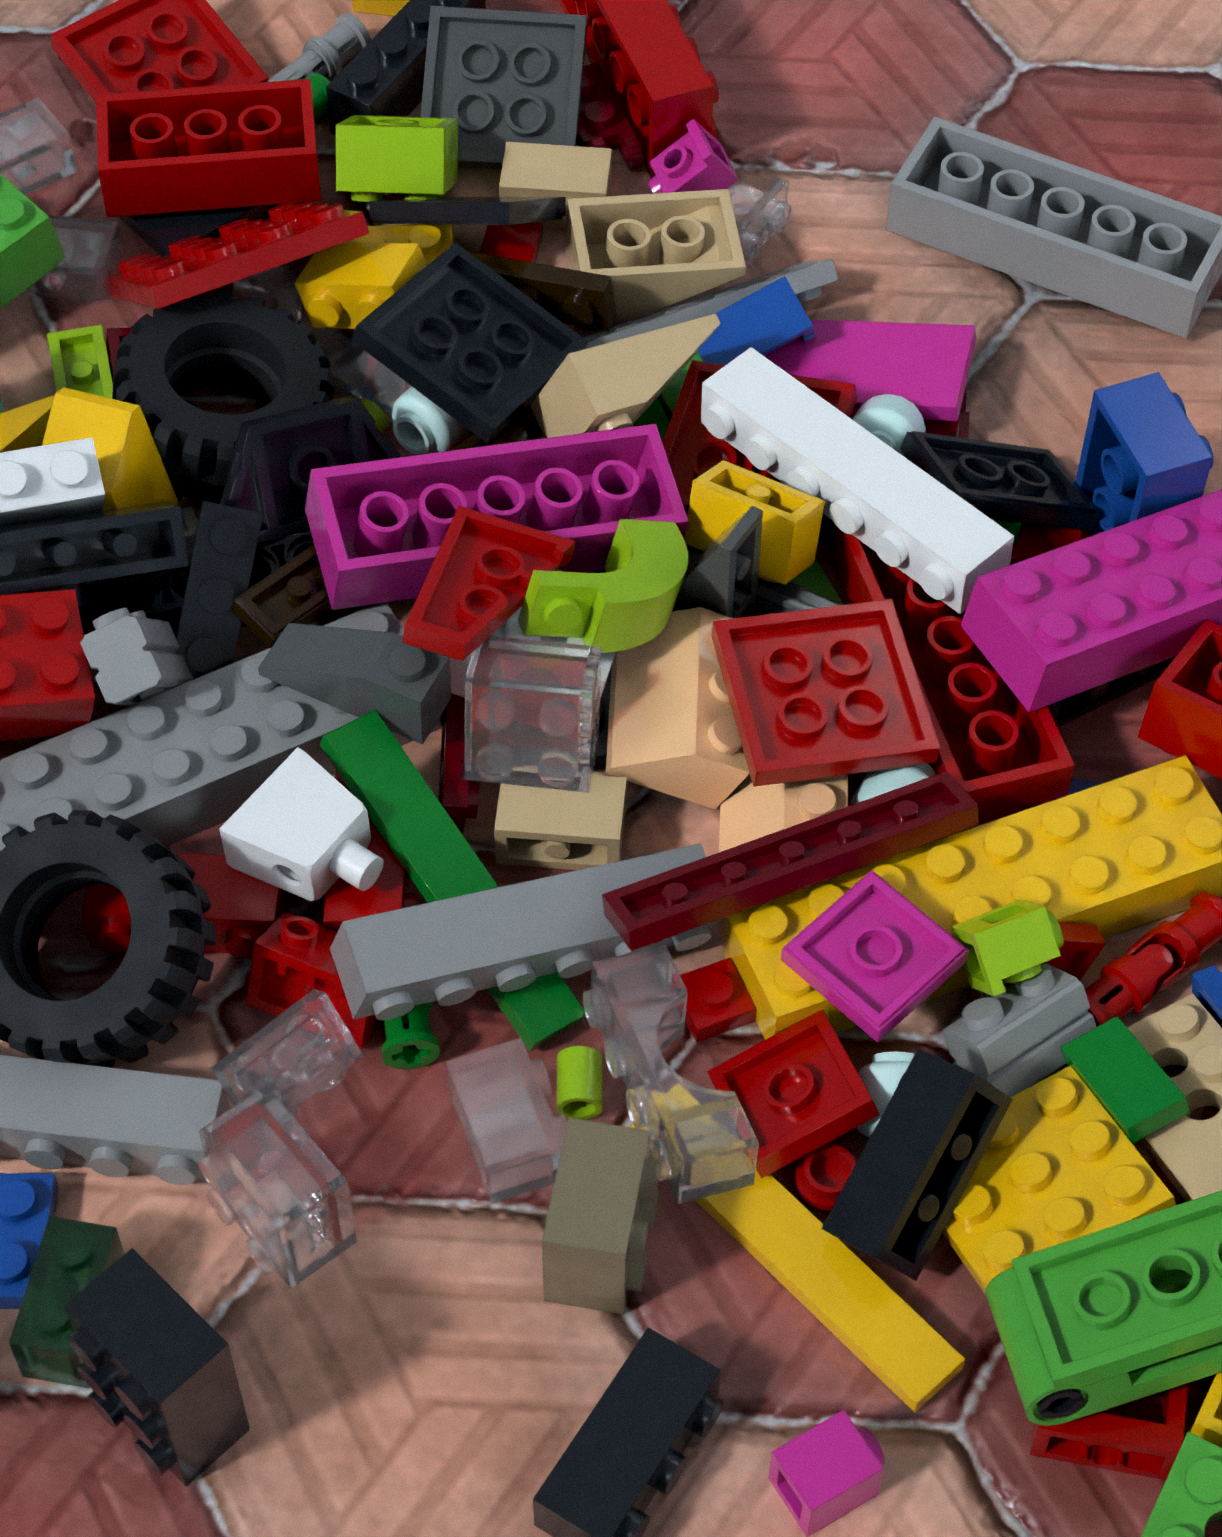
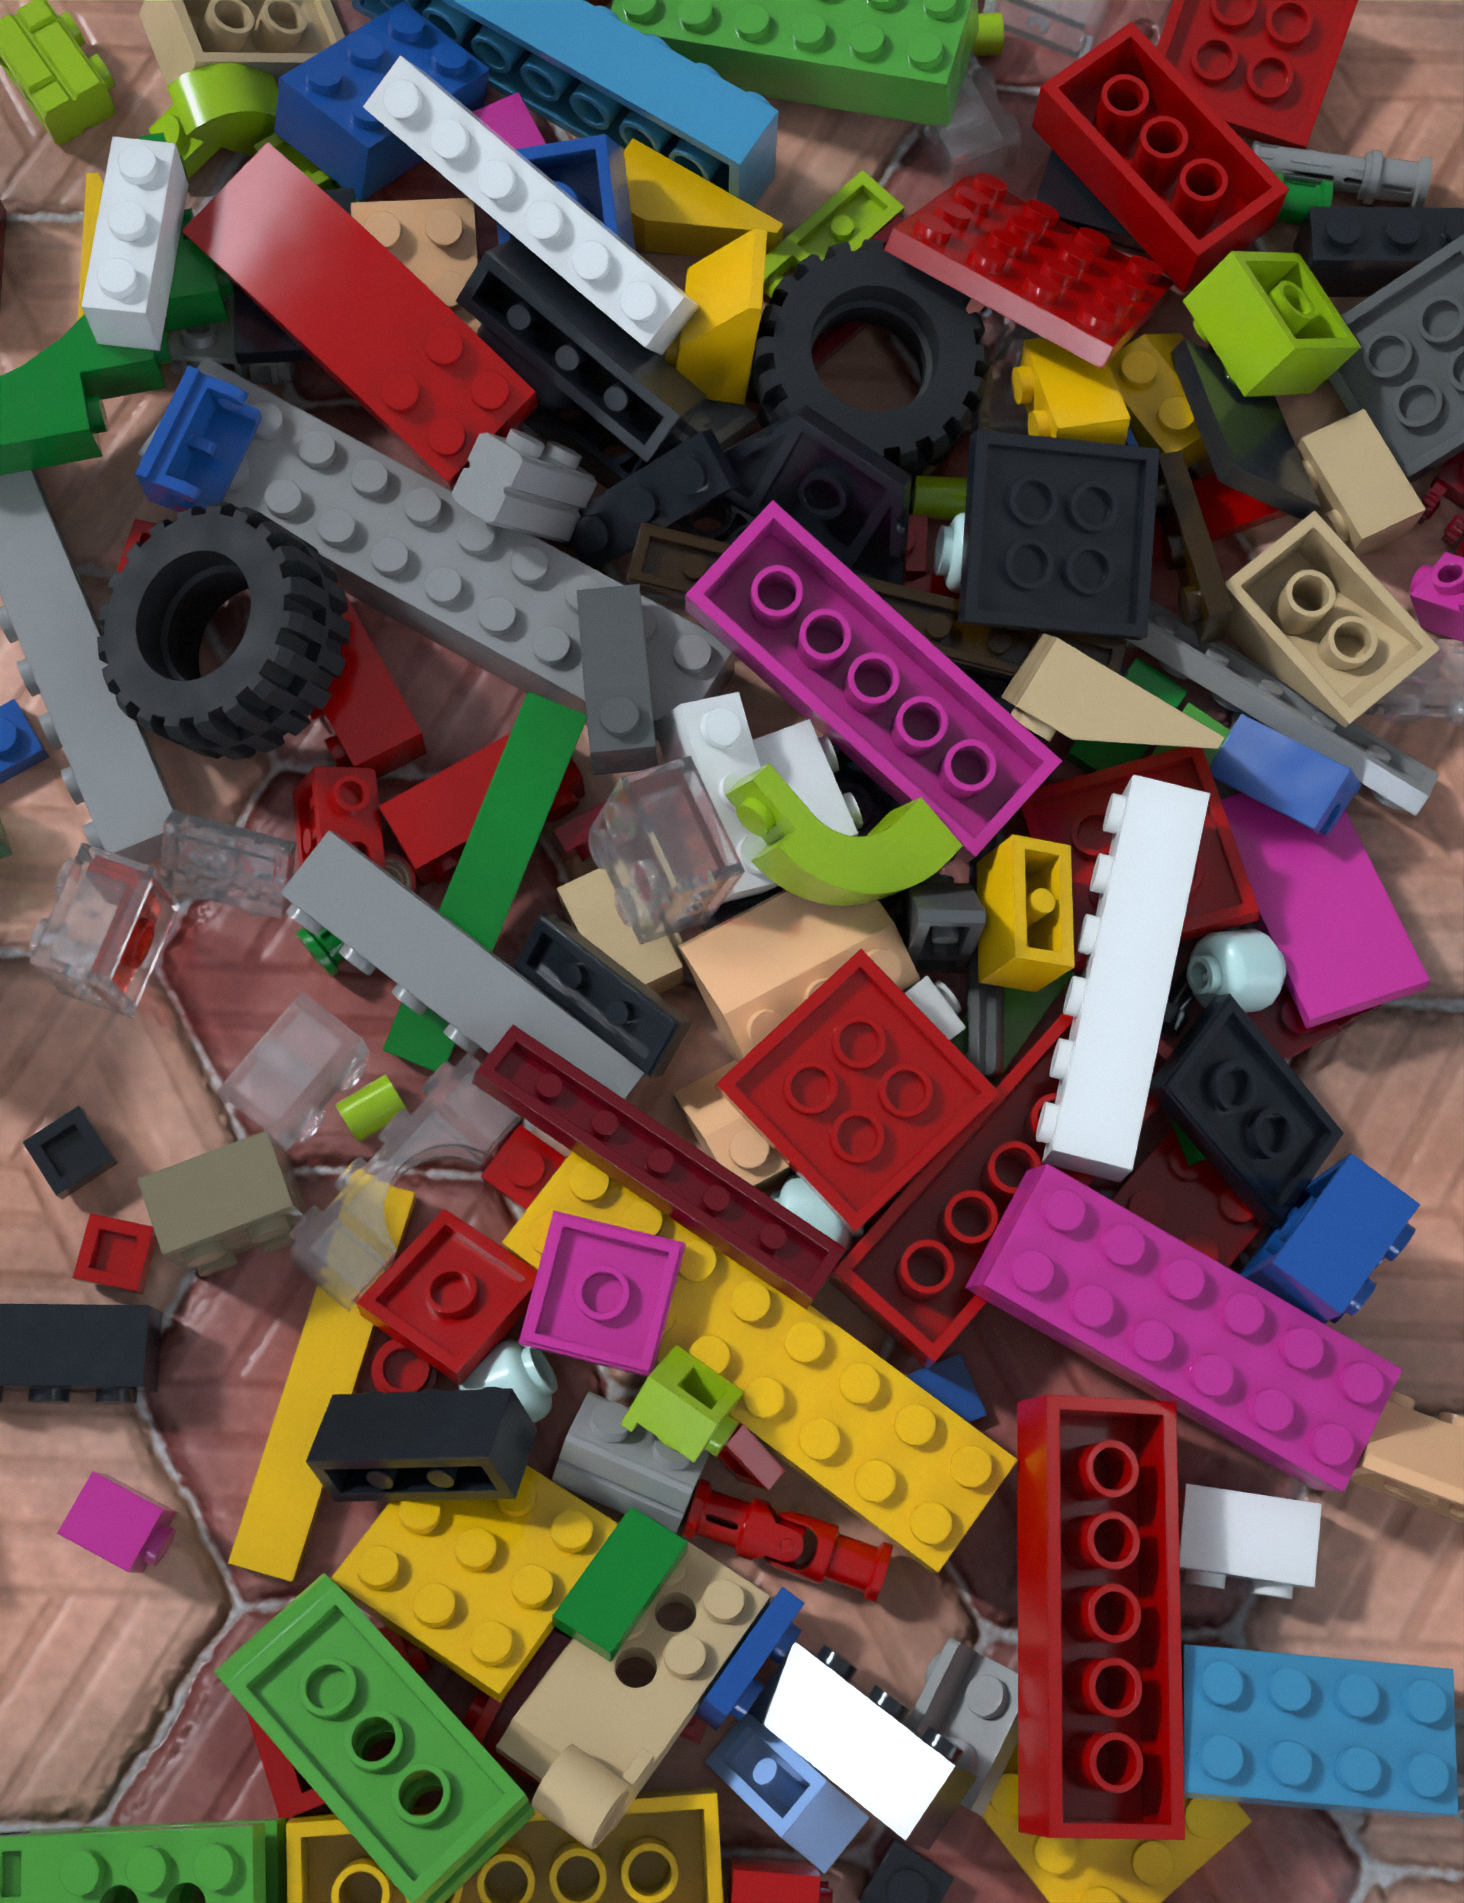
camera: 55 degrees right, 20 degrees up
white torso [219,747,384,901] -> none
red wing [402,506,576,661] -> none
none -> black plate [23,1106,118,1200]
none -> red plate [72,1213,157,1295]
none -> black tile [513,913,693,1078]

